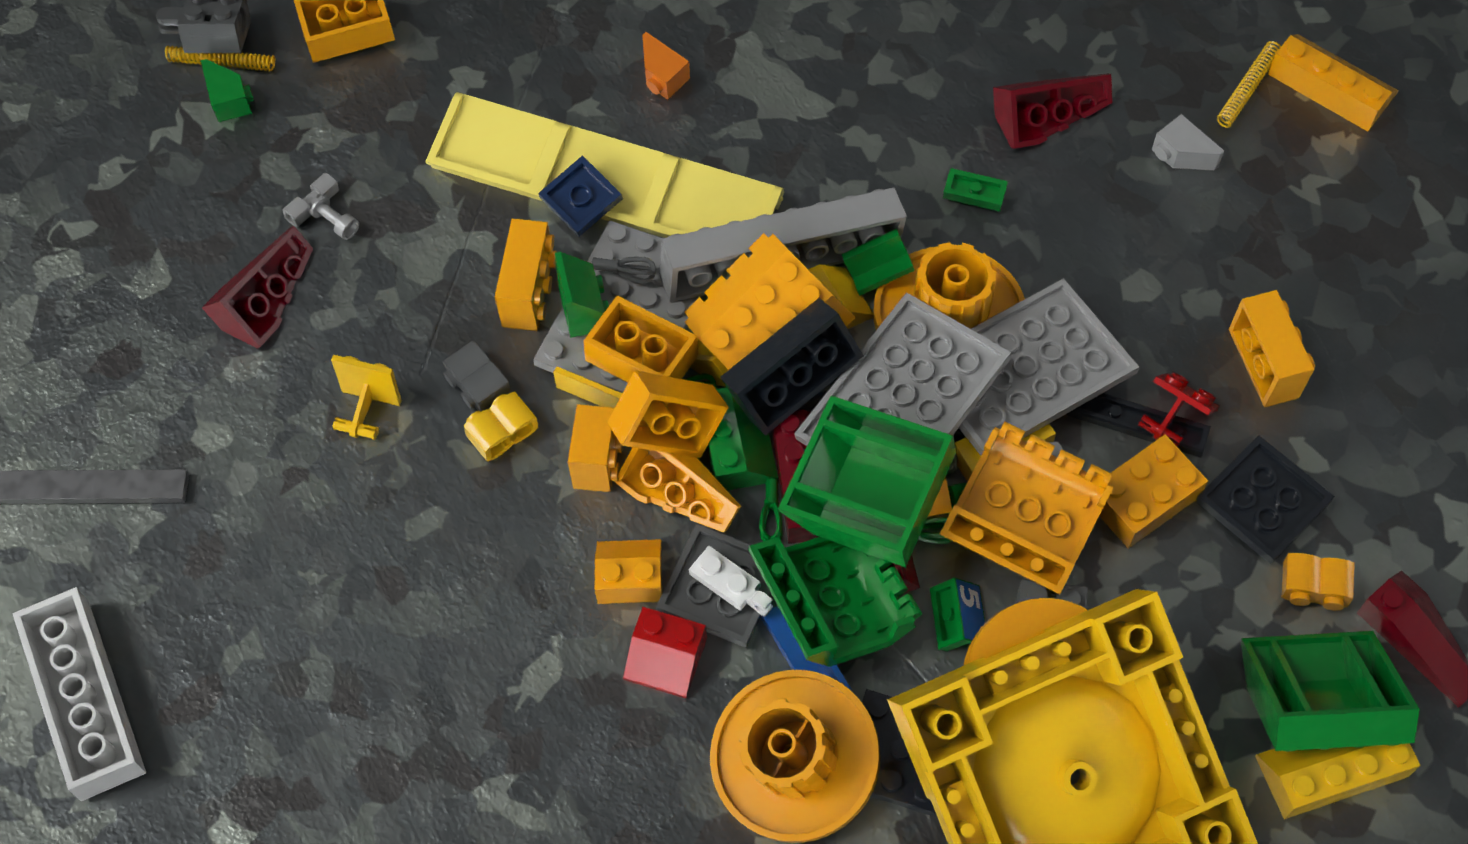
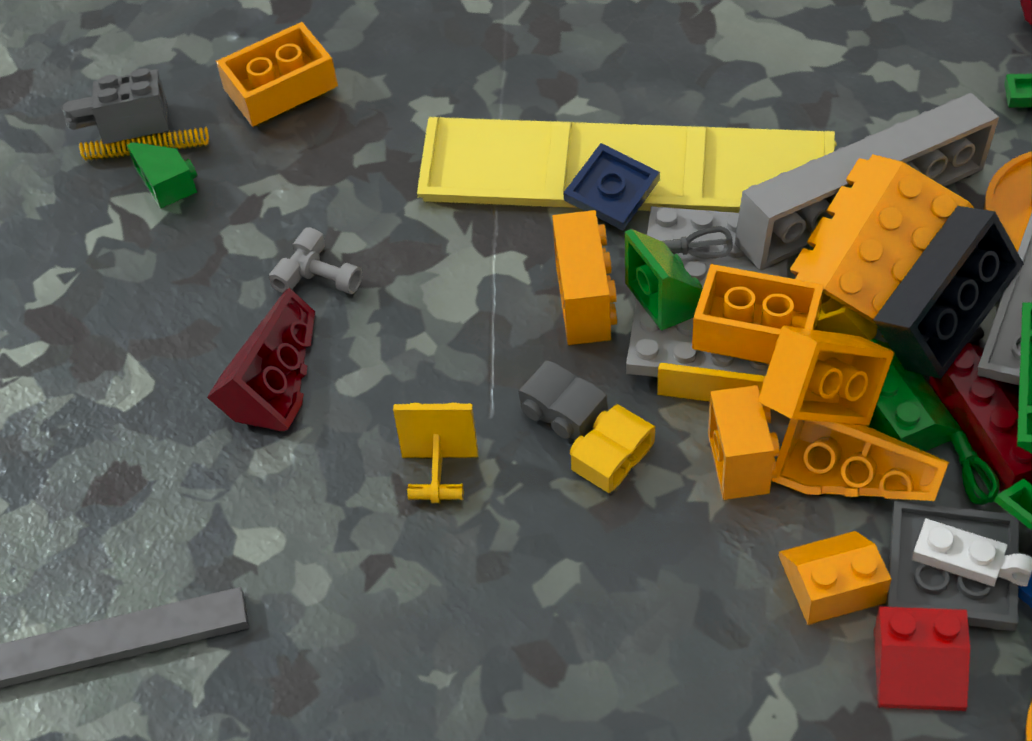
camera: 10 degrees left, 10 degrees down
orange slope [642,32,690,100] -> none
green panel [842,229,915,296] -> none

